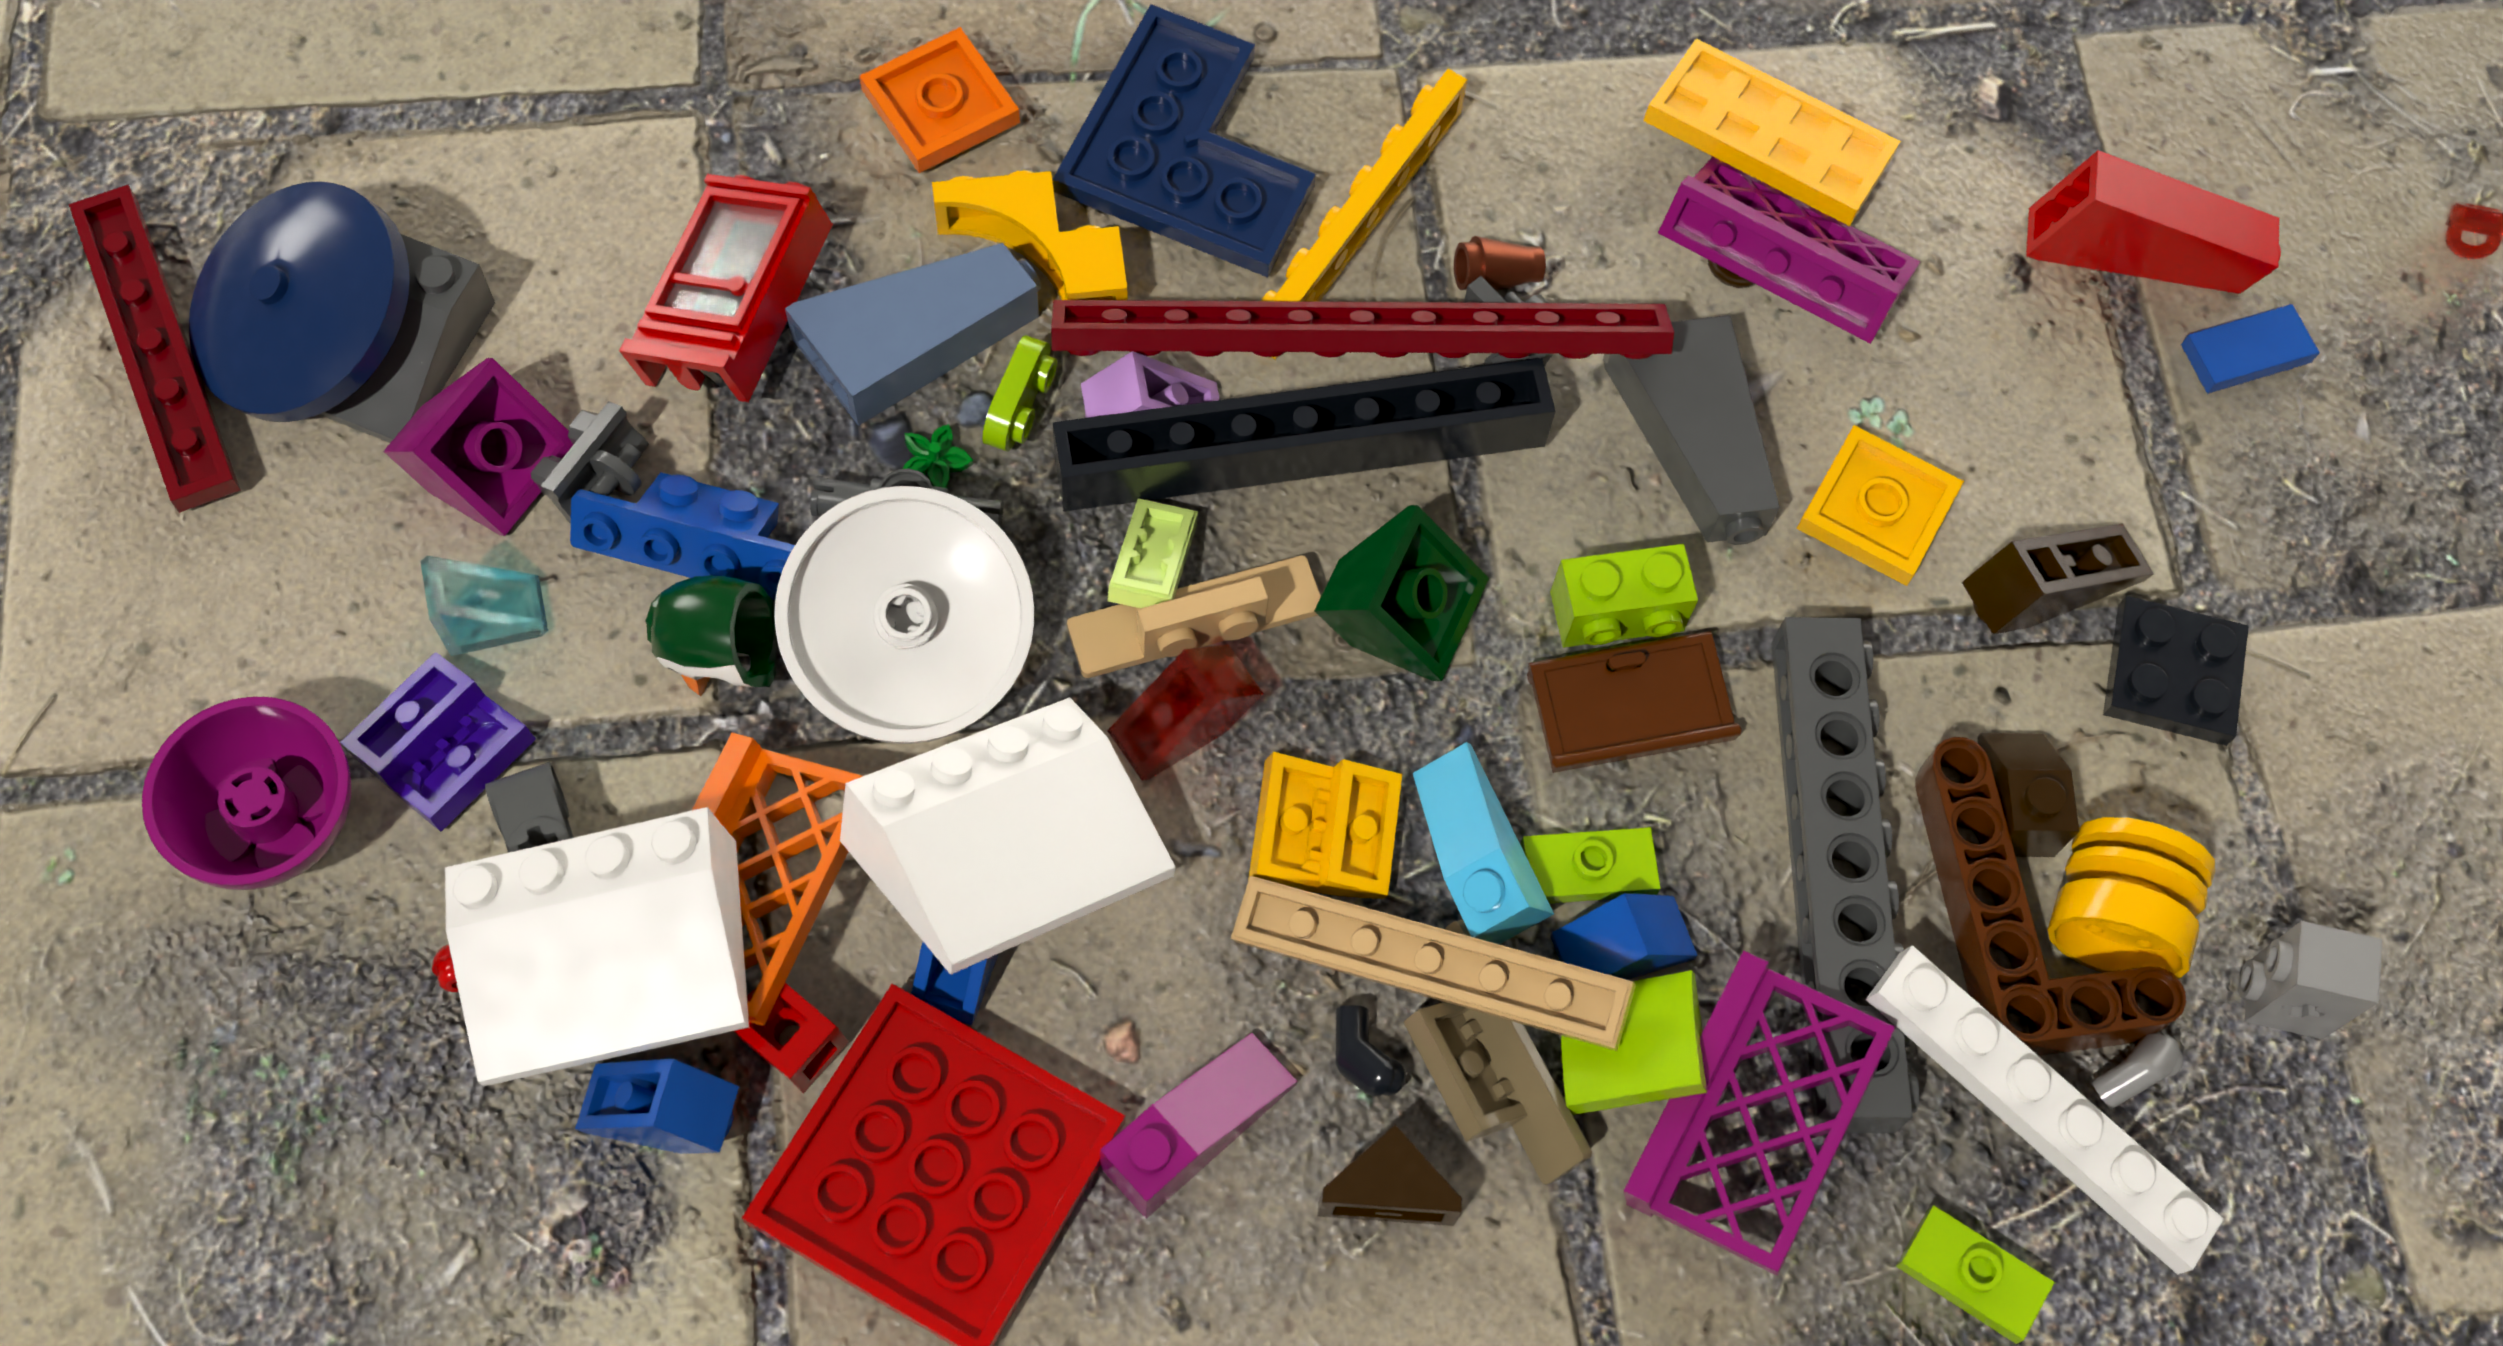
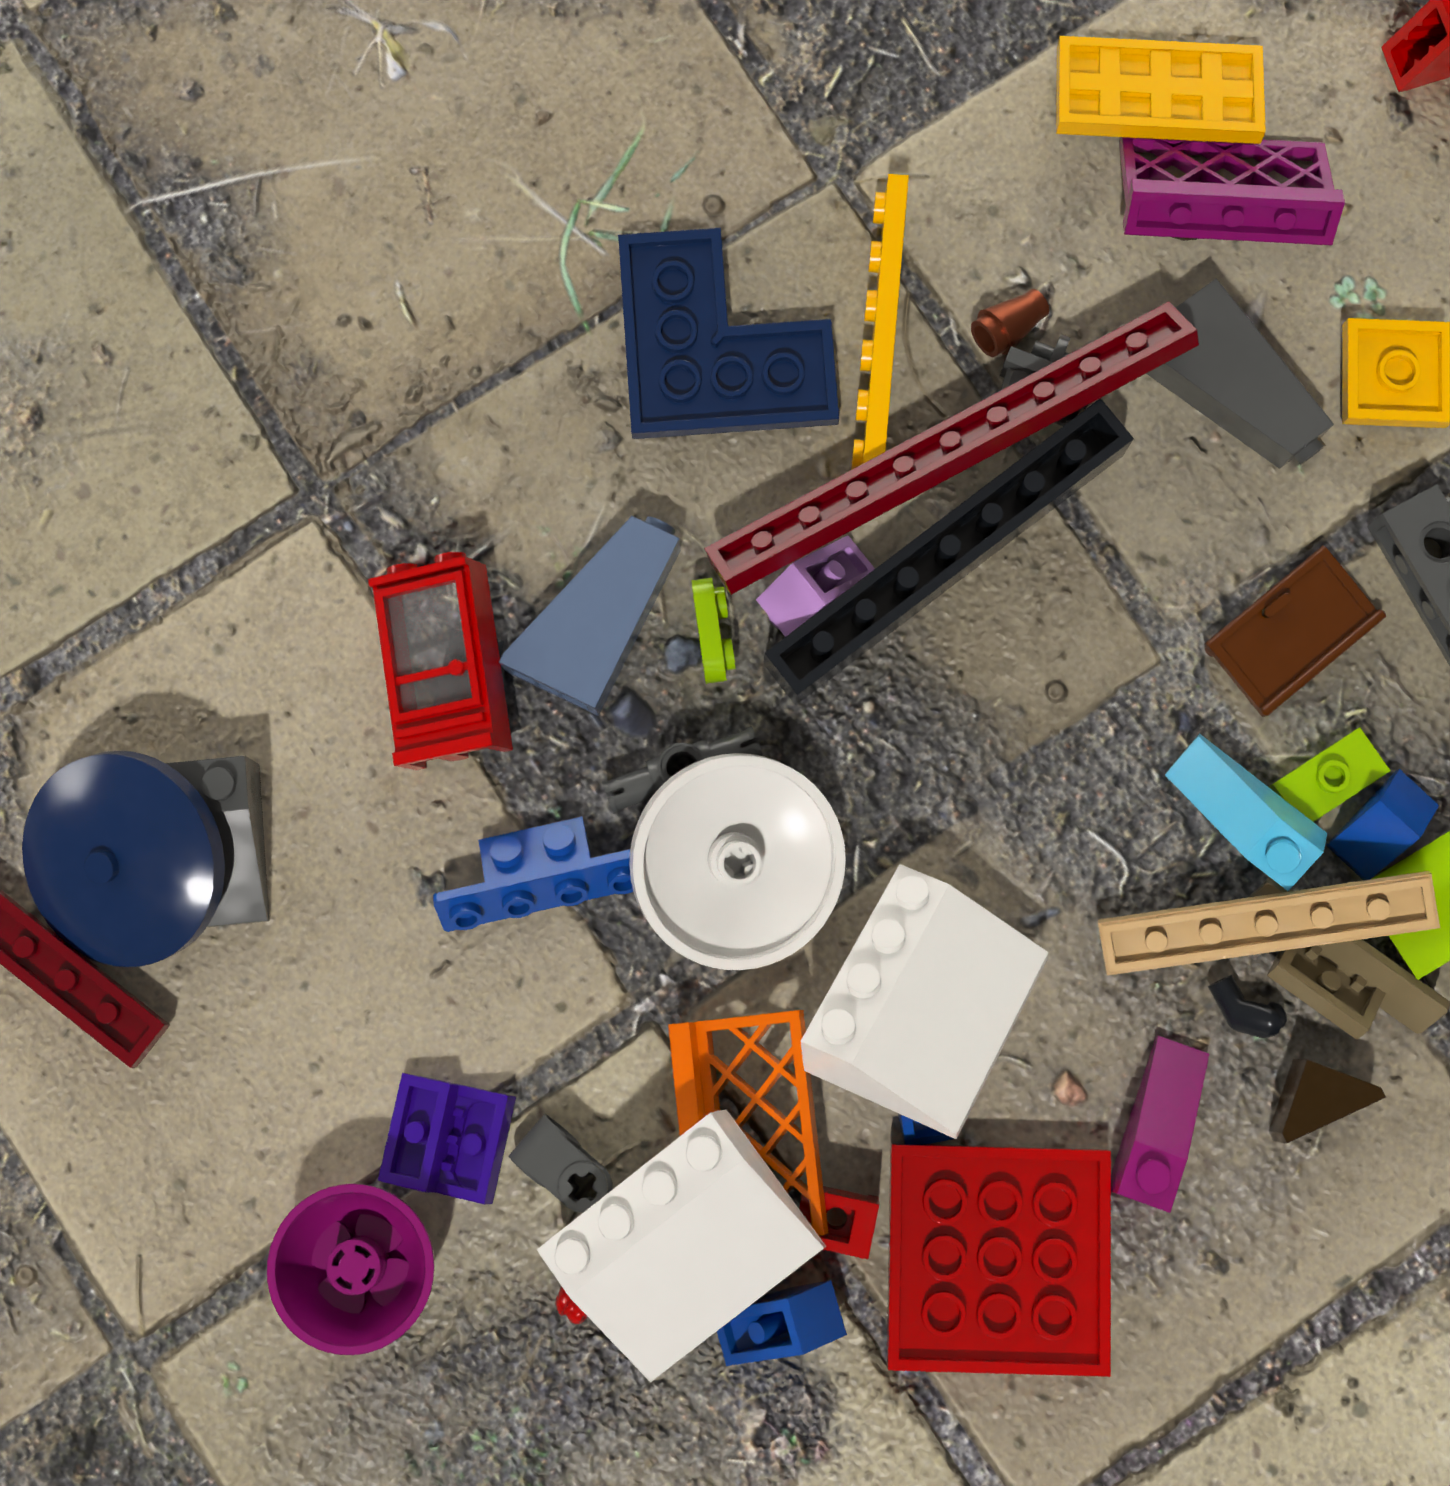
camera: 20 degrees left, 15 degrees up
magenta slope [383,358,574,536] -> none
clear light blue slope [420,556,548,656] -> none
dark grey hips [531,401,649,523] -> none
dark green piece [645,576,777,696] -> none
orange plate [859,27,1020,173] -> none
green plant [903,424,973,488] -> none
yellow arch [932,170,1127,300] -> none
tan bracket [1067,555,1321,678] -> none
clear red slope [1107,644,1264,781] -> none
yellowish green plate [1108,498,1198,608] -> none
yellow slope [1248,752,1402,899] -> none
dark green slope [1314,505,1489,681] -> none
lime brick [1550,544,1698,648] -> none

